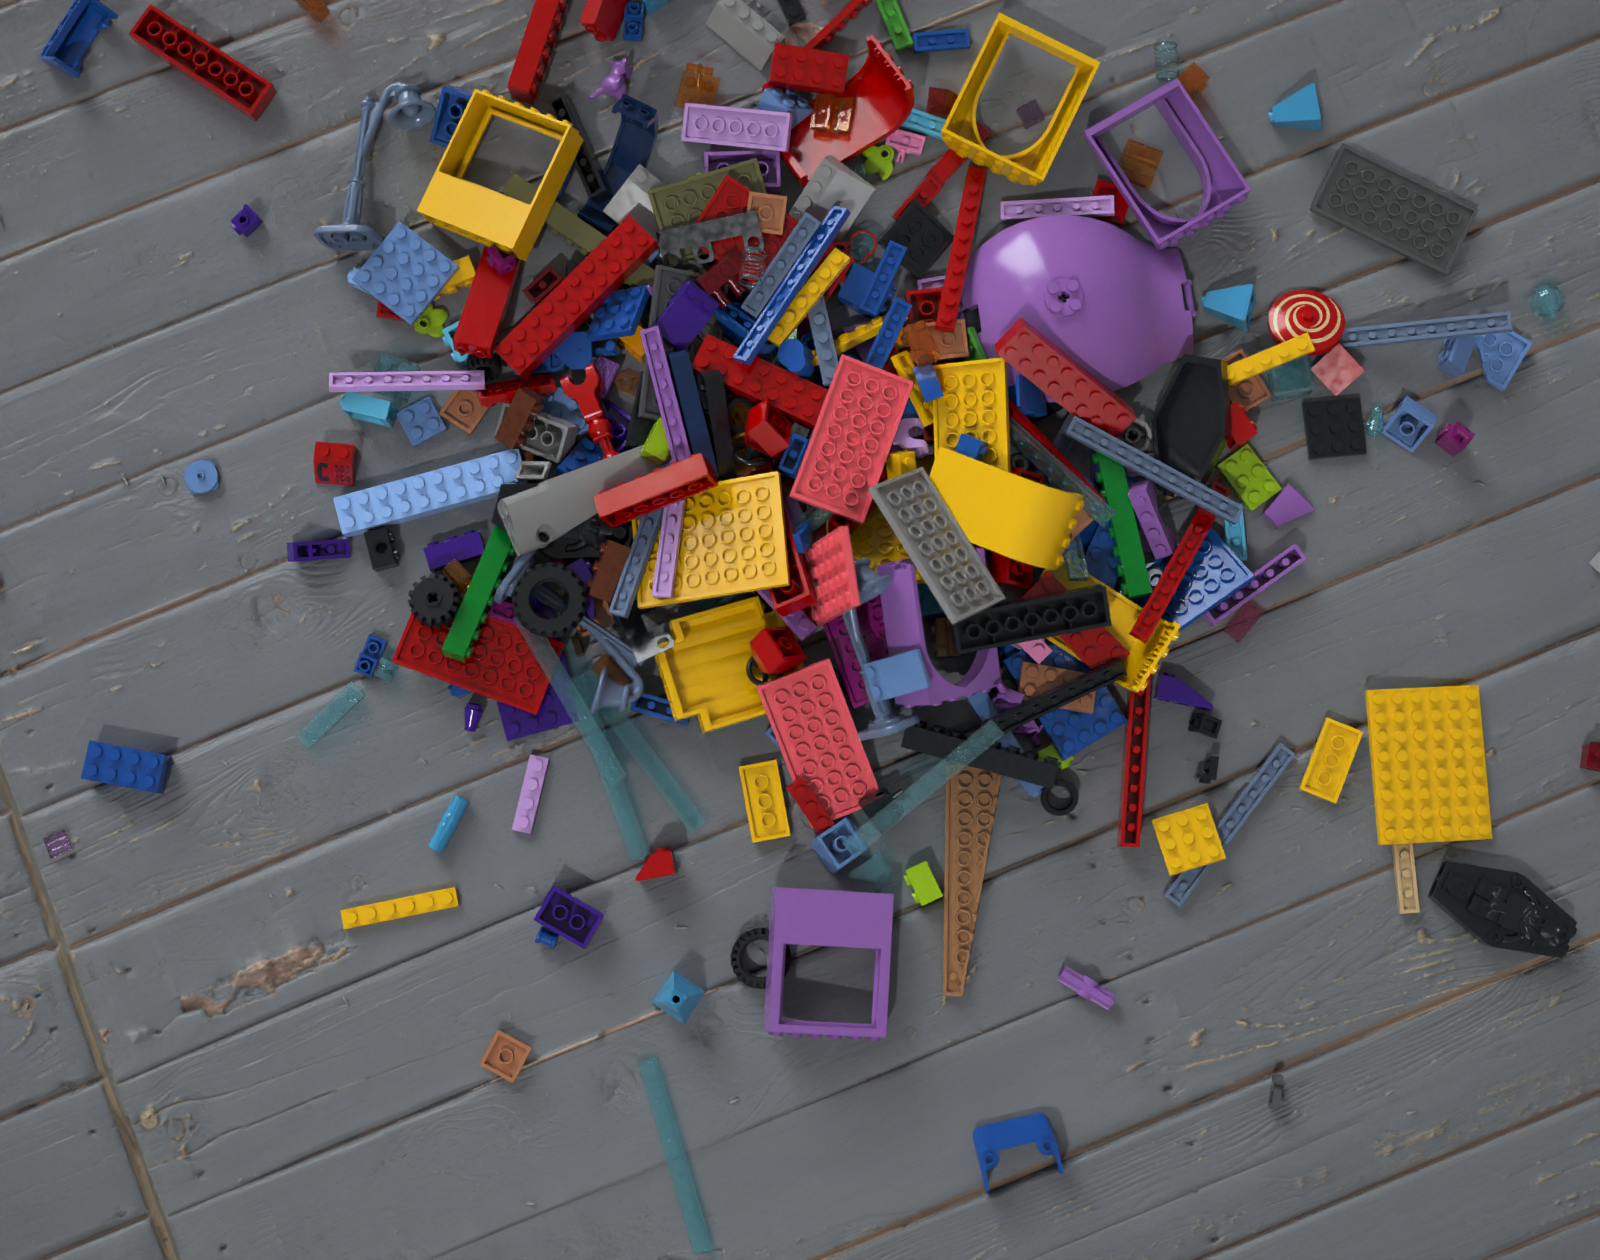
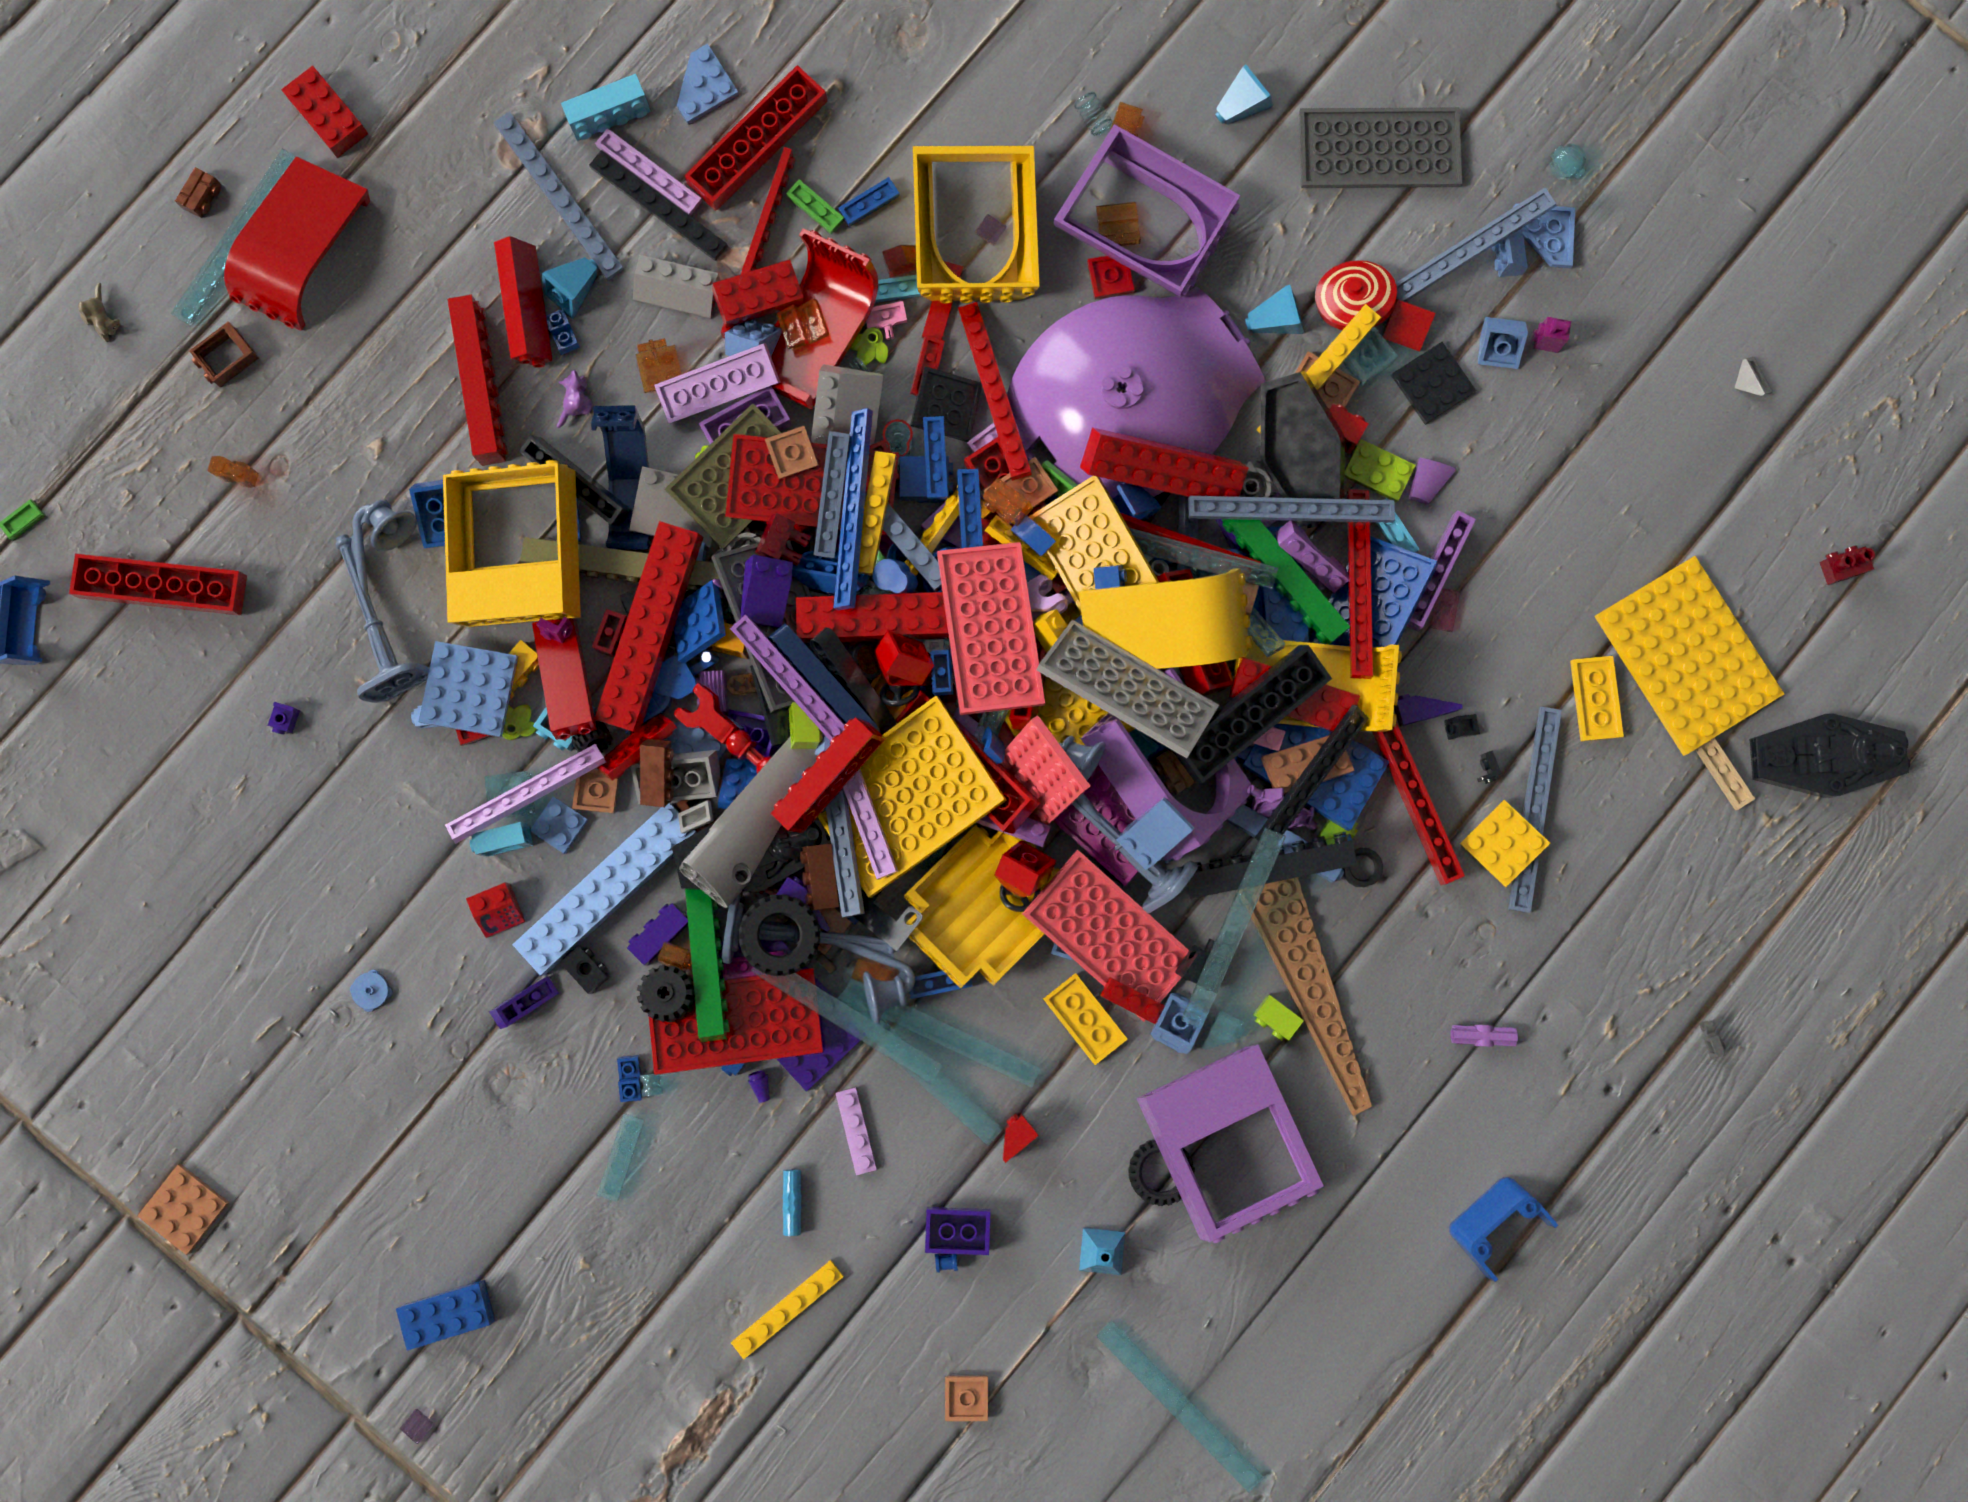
camera: 30 degrees left, 0 degrees up
black piece [656,210,765,269] -> none
clear light blue piece [739,247,766,288] -> none
lavender plate [1000,195,1115,222] -> none
clear light blue cone [1364,407,1384,436] -> none

